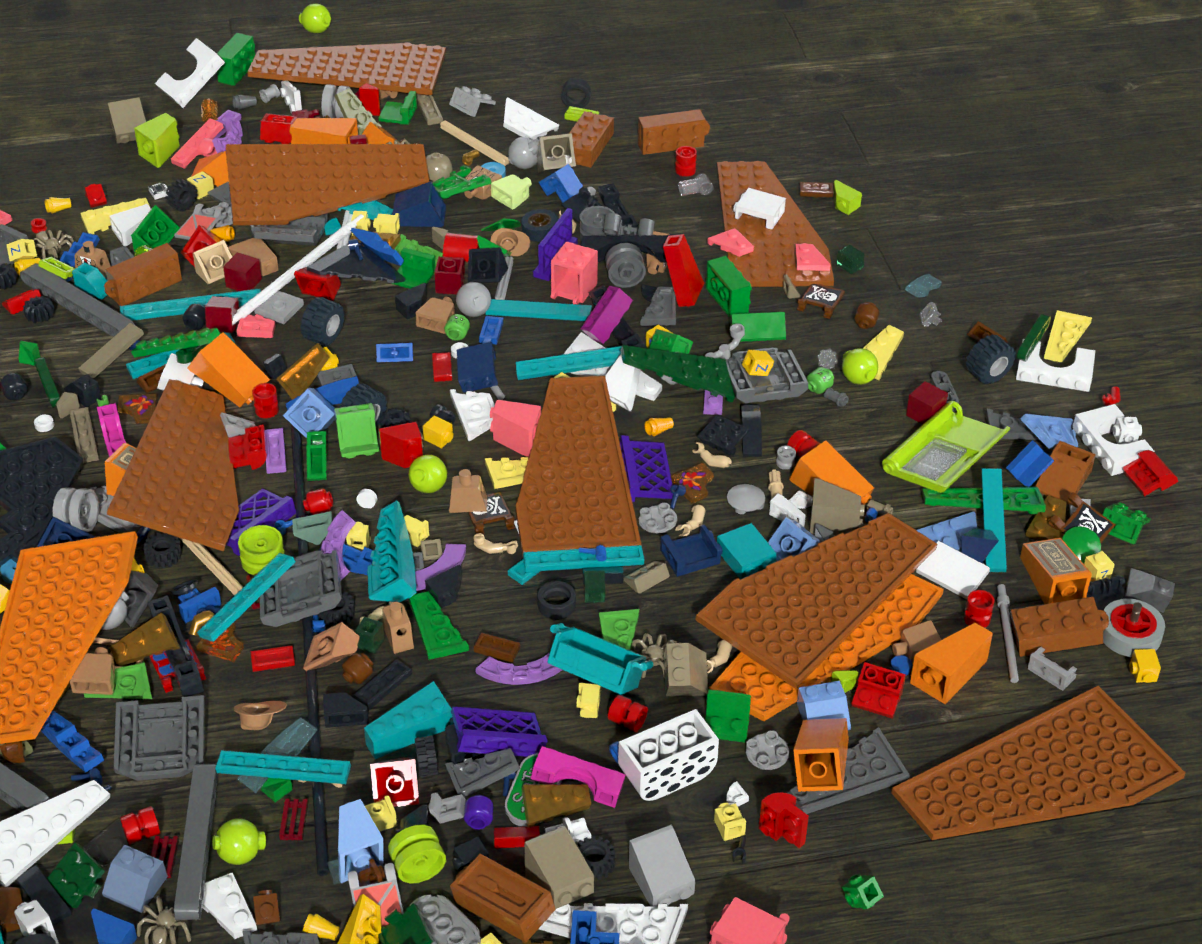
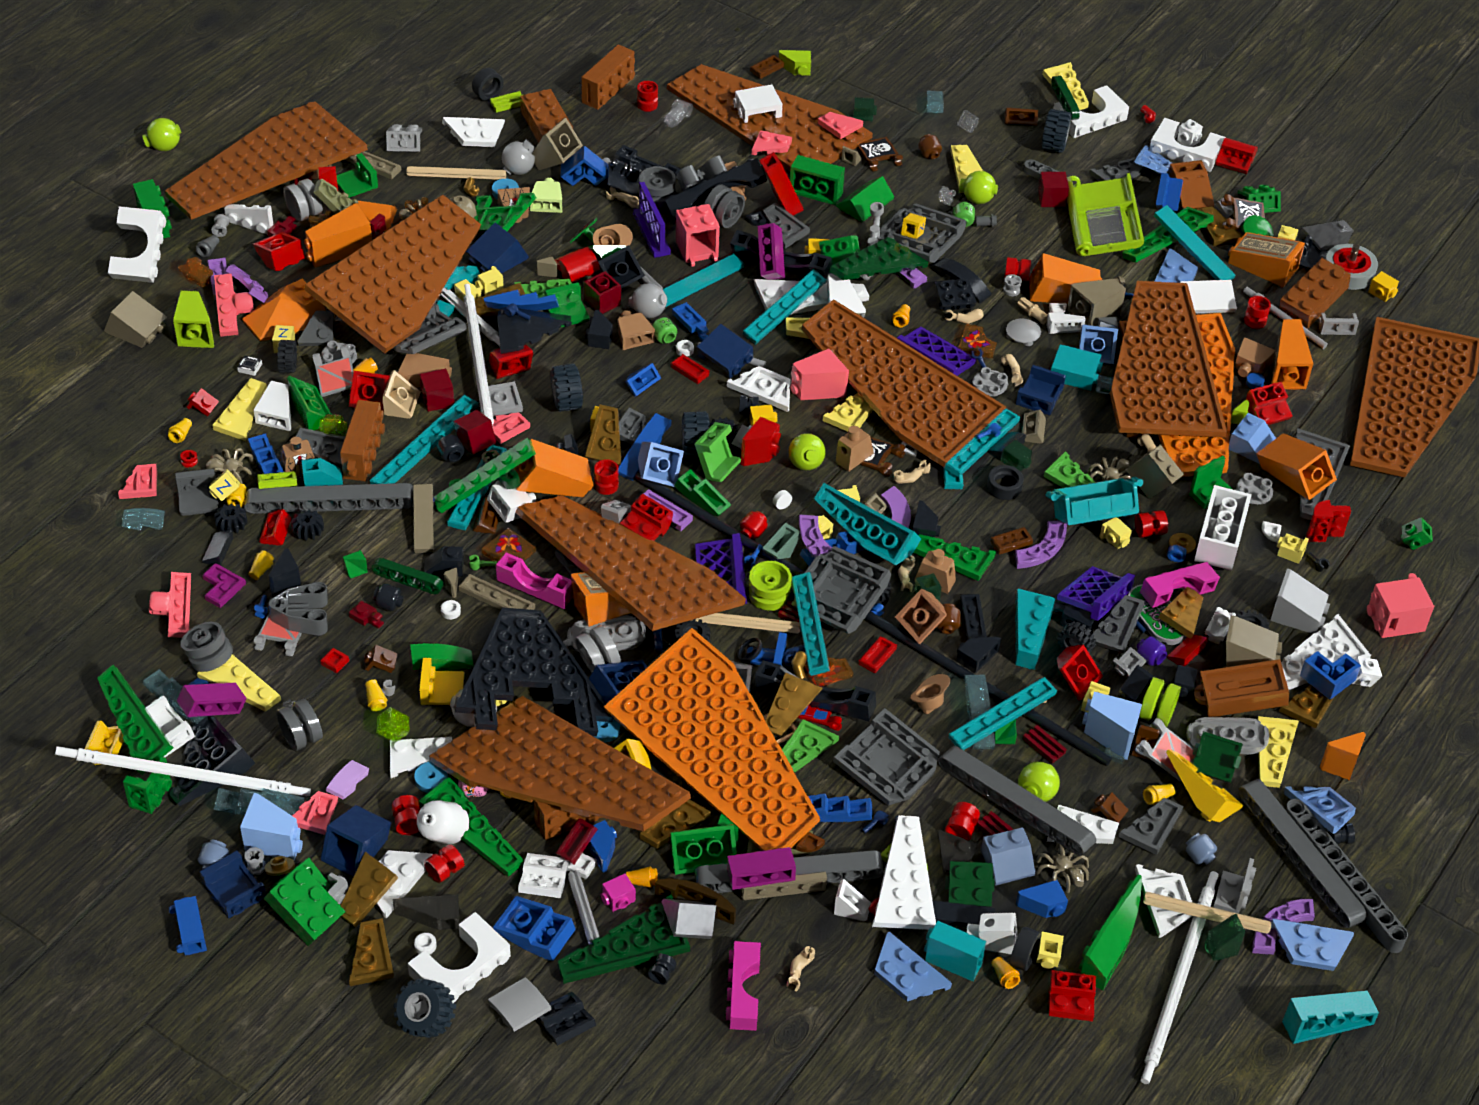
camera: 45 degrees left, 5 degrees up
medium nougat torso [70,647,115,695] -> none
black wheel [521,209,558,242] -> none
dark blue slope [962,528,999,563] -> none

